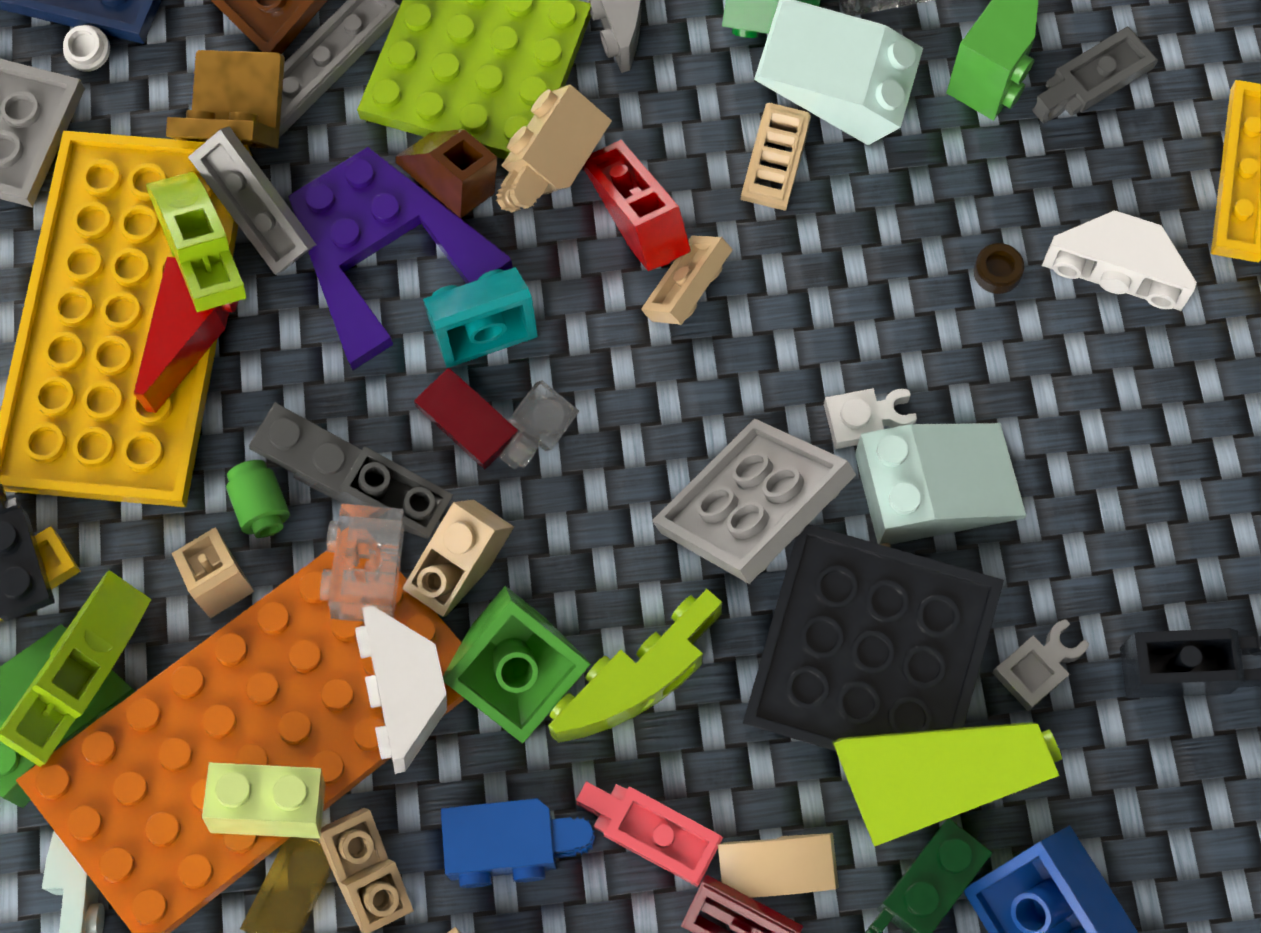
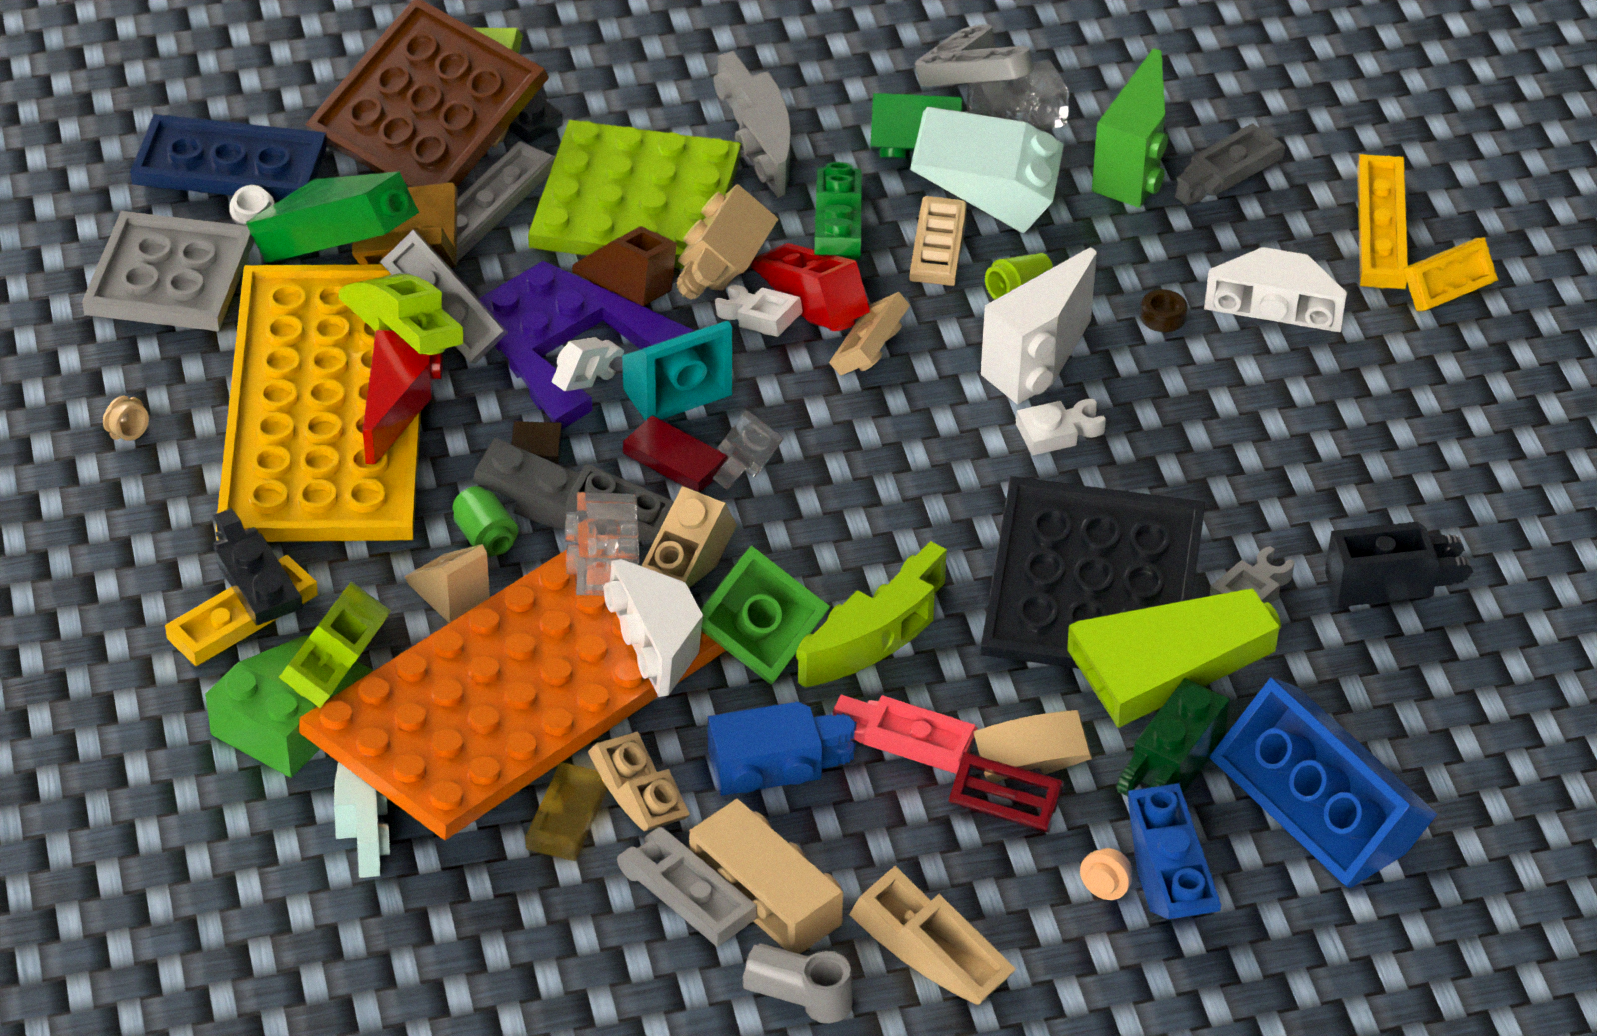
camera: 10 degrees left, 25 degrees down
yellowish green brick [202,762,326,838] -> none
light grey plate [652,418,856,584] -> none
light aqua slope [855,423,1026,545] -> none
none -> green slope [245,171,419,263]
none -> dark brown tile [511,421,562,465]
none -> white plate [551,337,624,391]
none -> white plate [715,285,803,337]
none -> green slope [814,162,862,260]
none -> white slope [981,247,1097,405]
none -> lime cone [985,253,1053,300]

